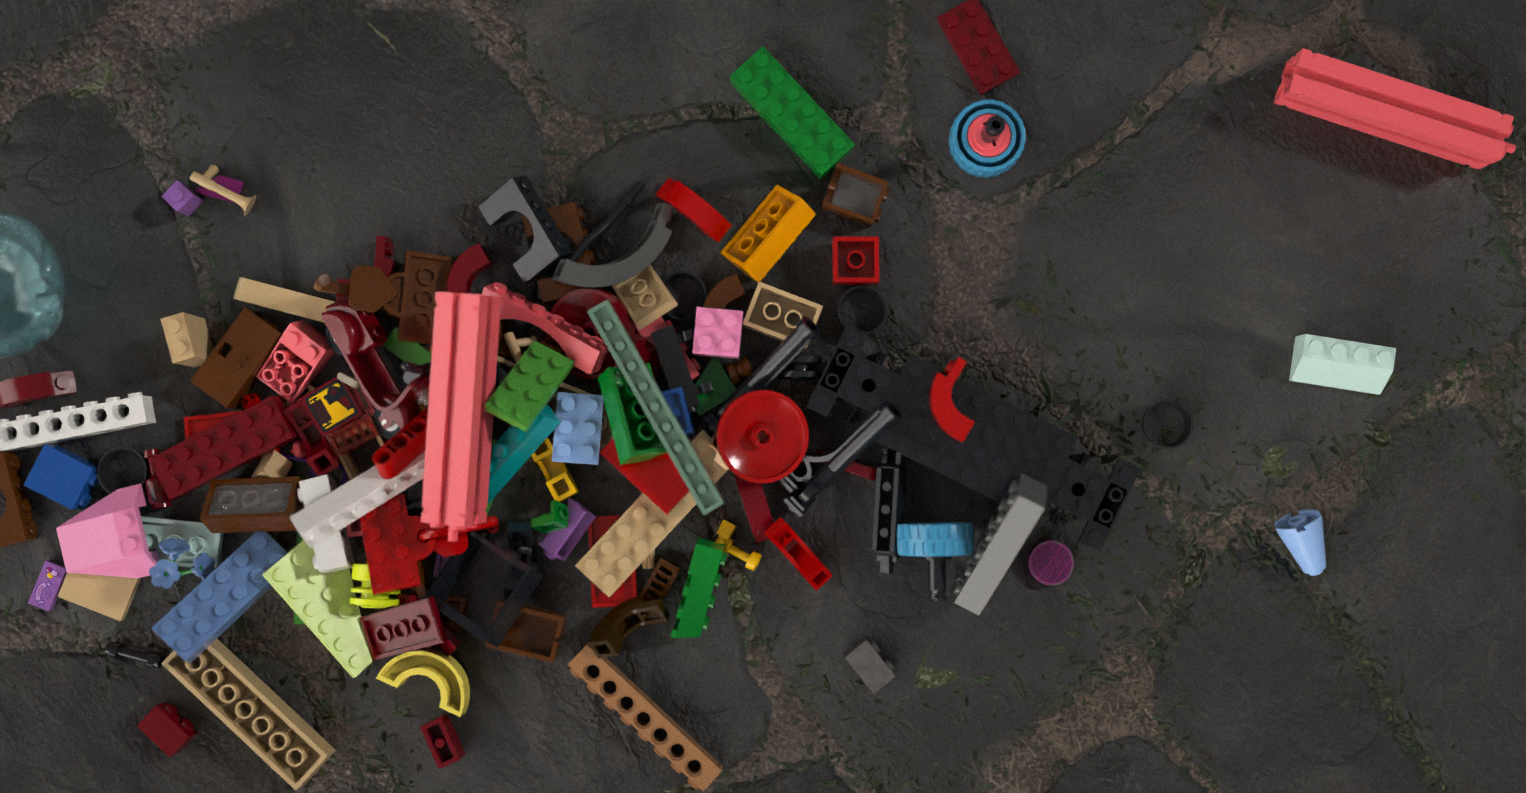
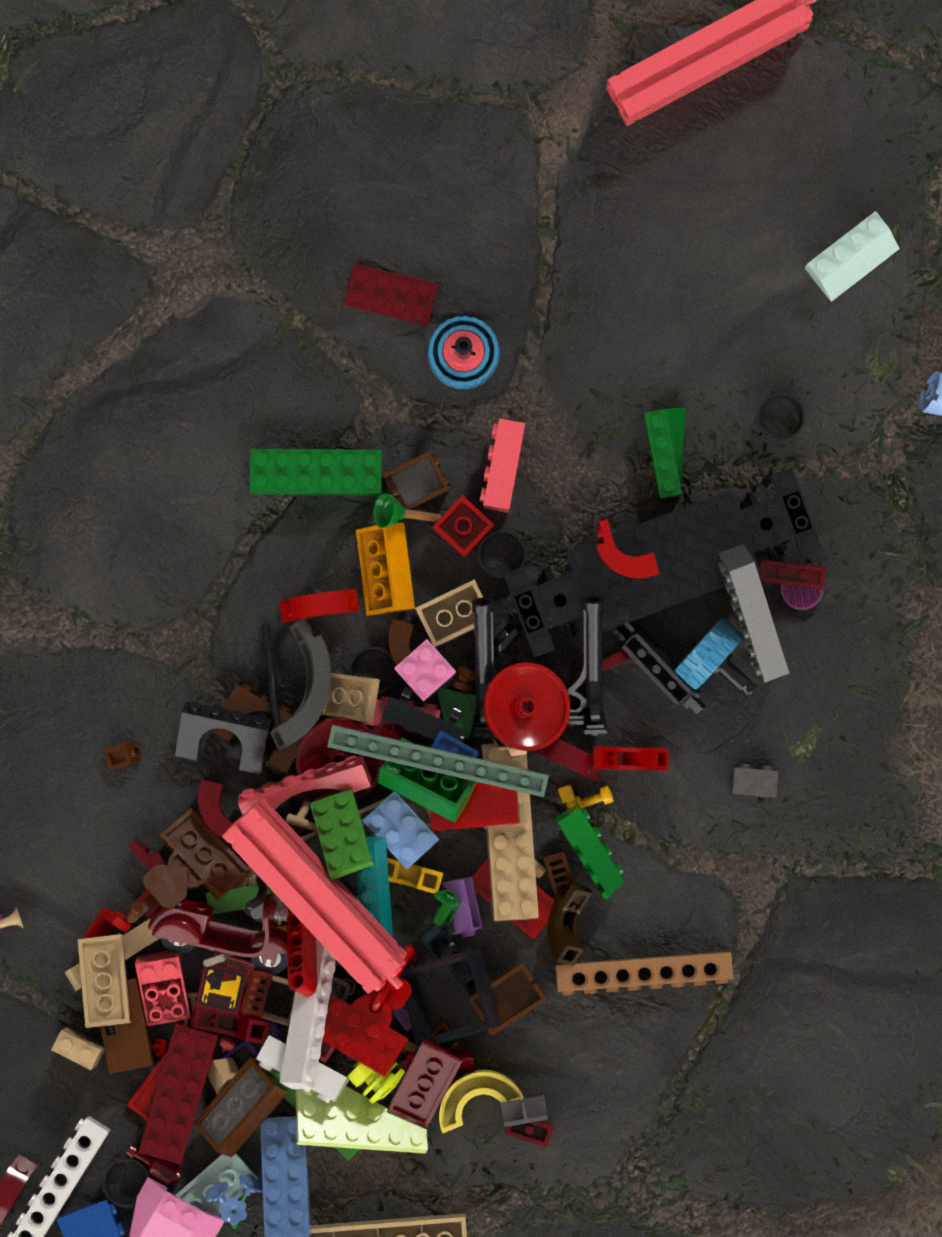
camera: 50 degrees left, 0 degrees up
none -> tan plate [78,934,131,1028]
none -> red bracket [82,907,132,939]
none -> reddish brown bracket [103,740,142,771]
none -> green piece [373,493,441,528]
none -> coral brick [480,418,525,513]
none -> flat silver panel [500,1095,548,1127]
none -> green wedge [643,408,686,501]
none -> dark red tile [758,559,826,589]

